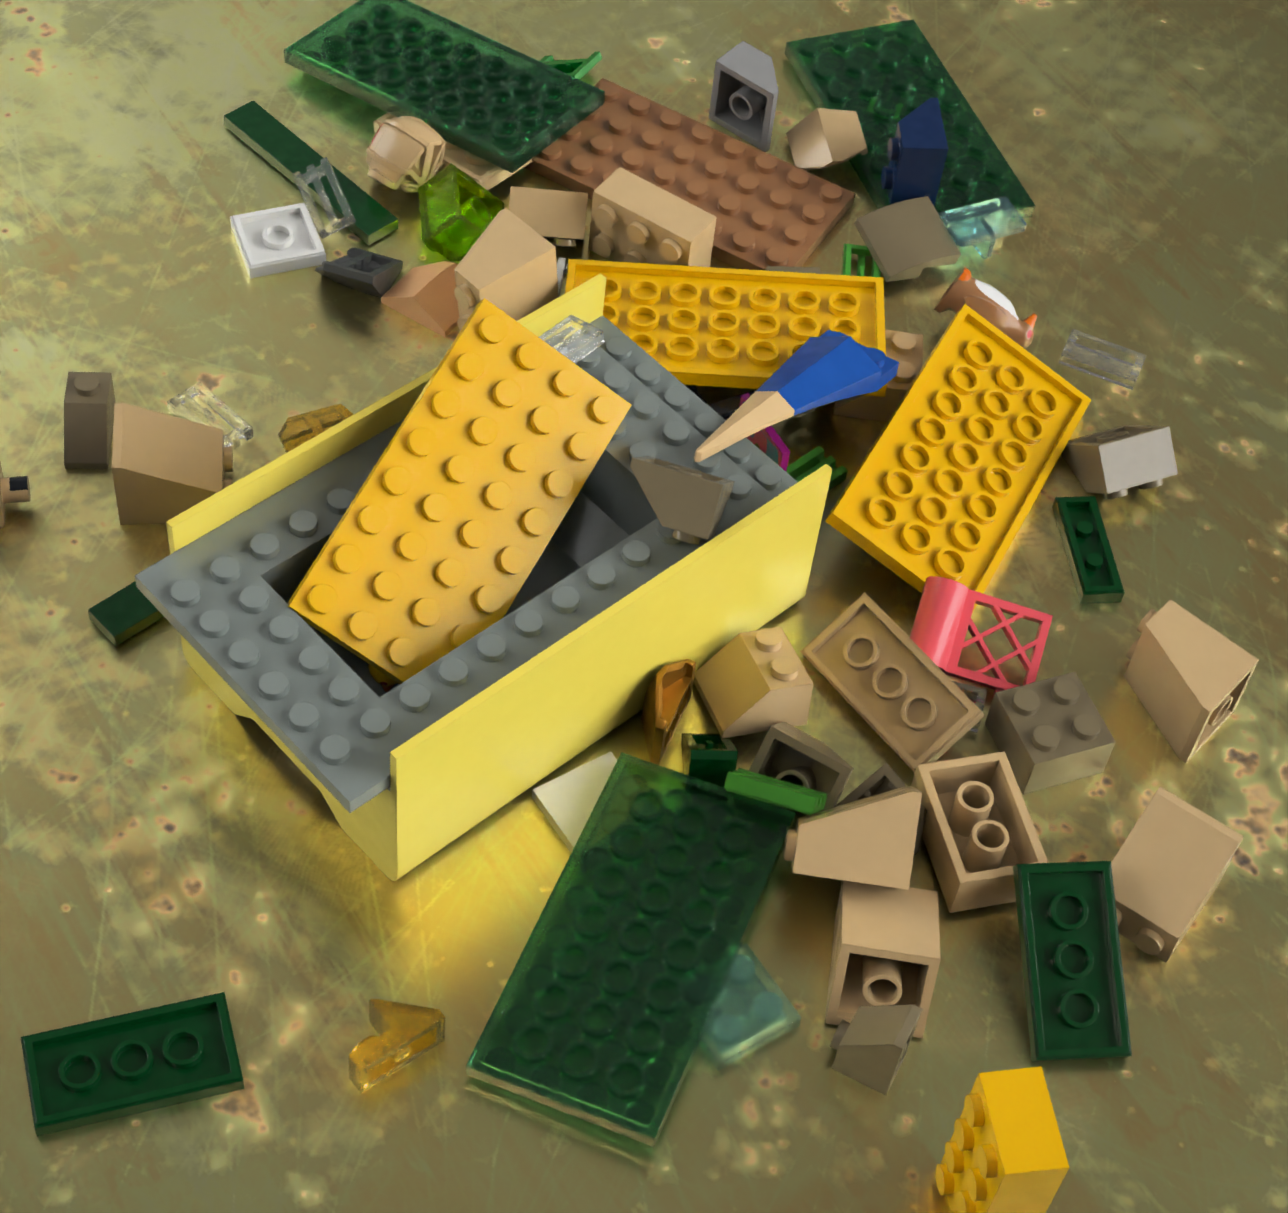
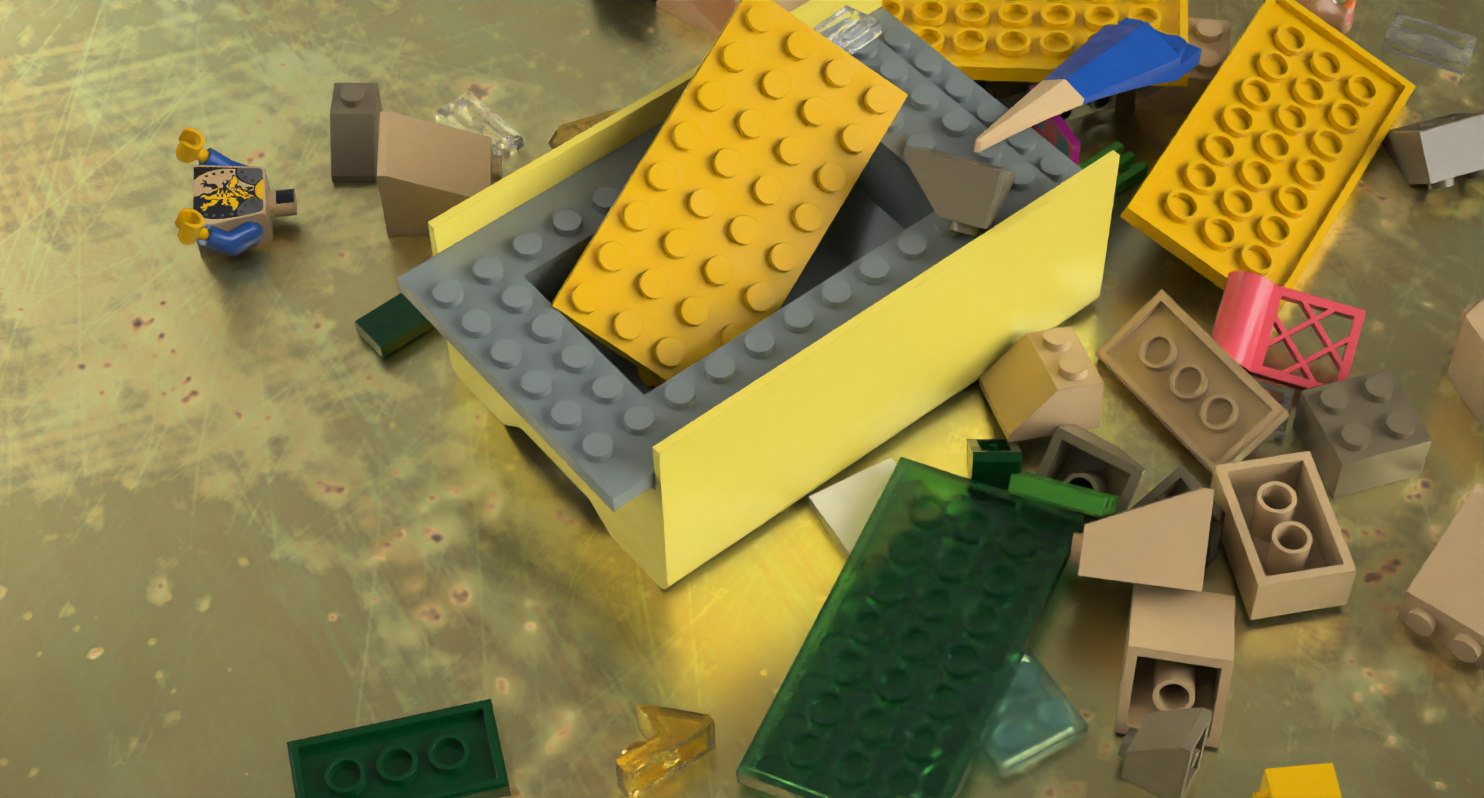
camera: 10 degrees right, 0 degrees up
pearl gold slope [641,659,696,765] -> none
dark green tile [1013,861,1132,1062] -> none
dark green tile [1052,496,1125,604] -> none

